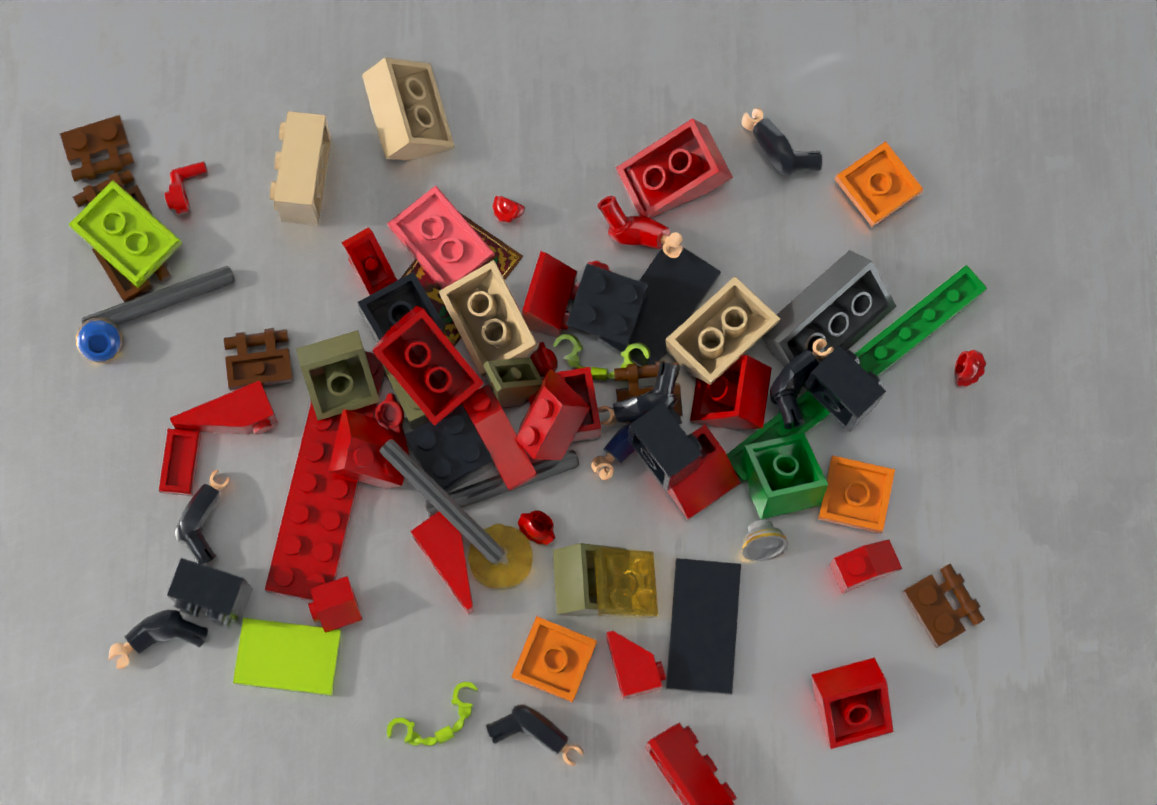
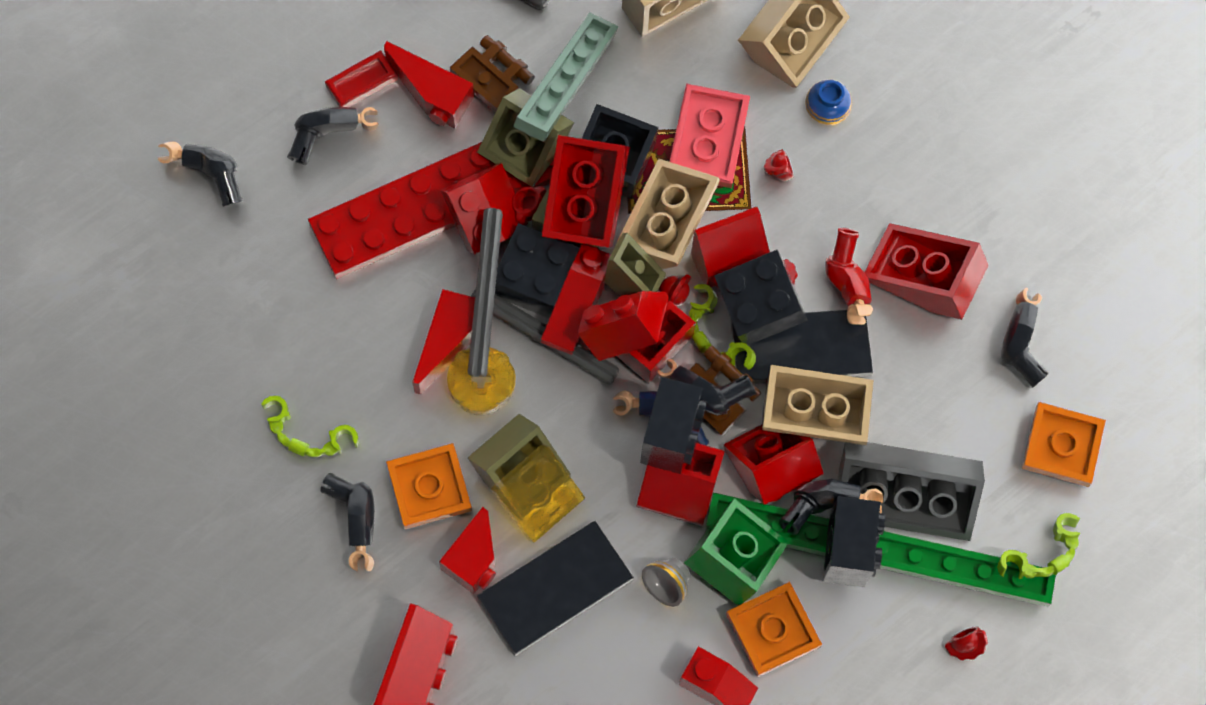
camera: 50 degrees right, 5 degrees down
black brick [167,558,253,628] -> none
lime tile [233,618,342,696] -> none
red brick [308,576,363,633] -> none
red slope [341,227,398,295] -> none
red piece [517,510,555,545] -> none
none -> sand green plate [513,13,619,142]
none -> blue piece [805,80,852,125]
none -> lime piece [997,513,1080,579]

